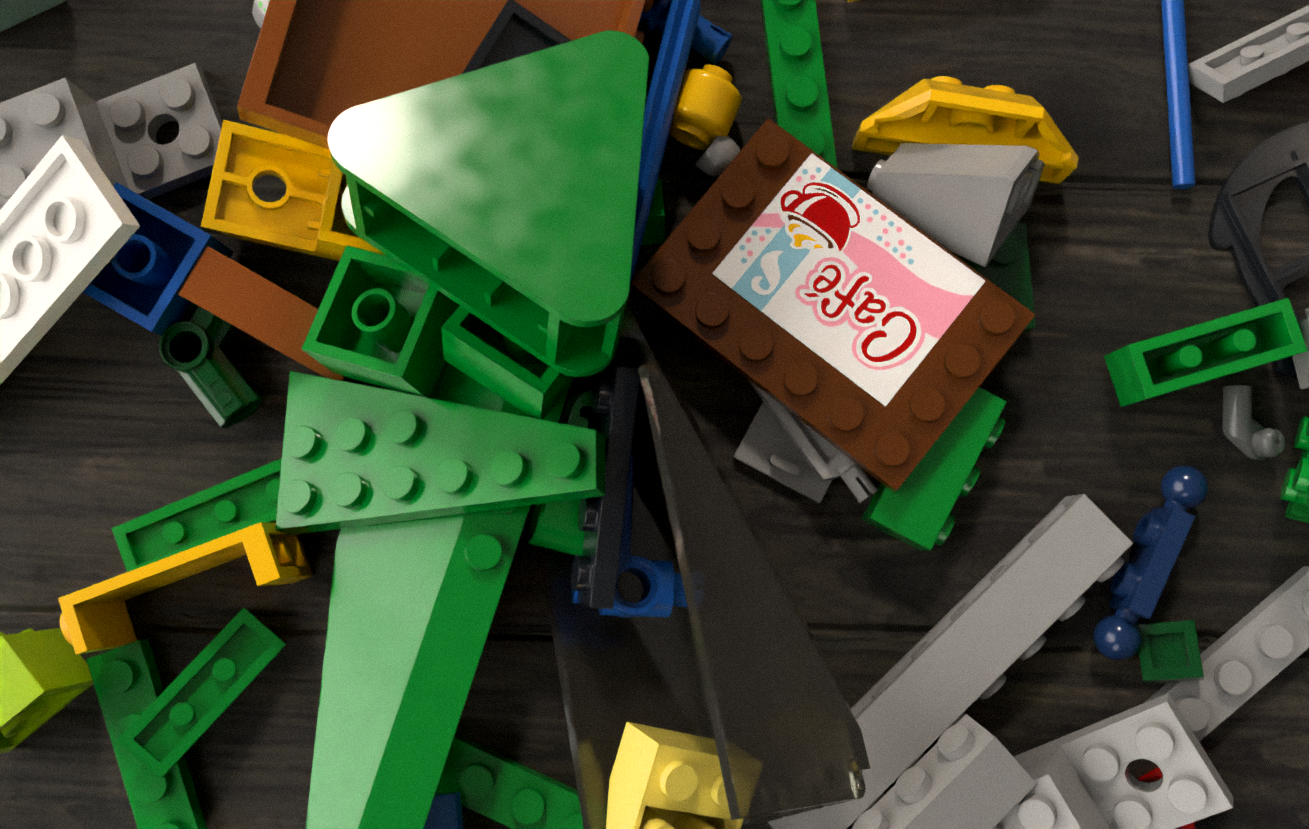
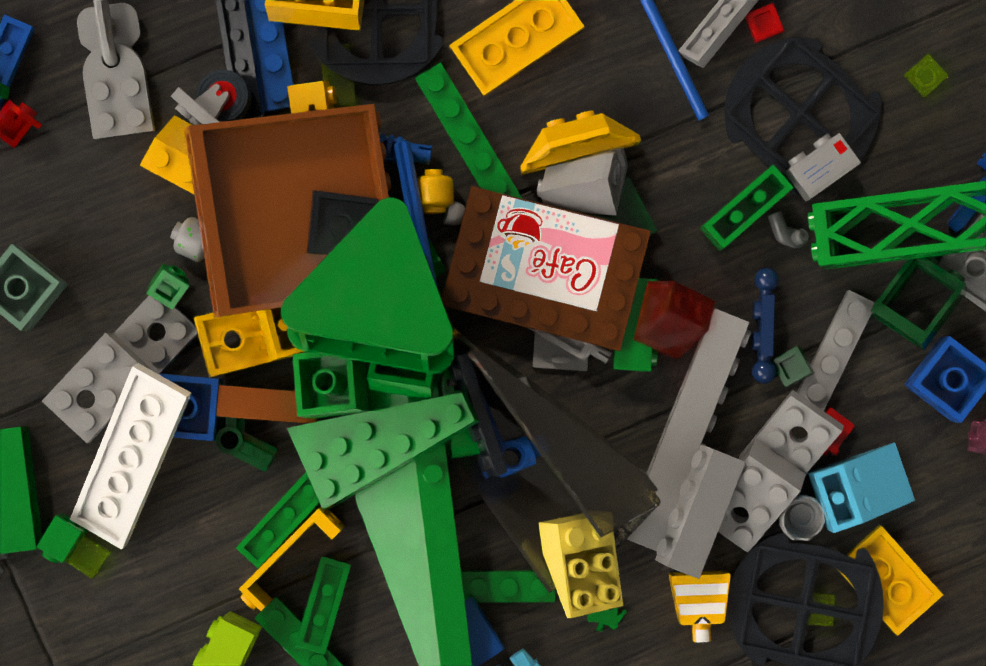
camera: 20 degrees left, 5 degrees up
none -> green brick [146,263,190,310]
none -> clear red slope [634,281,715,359]

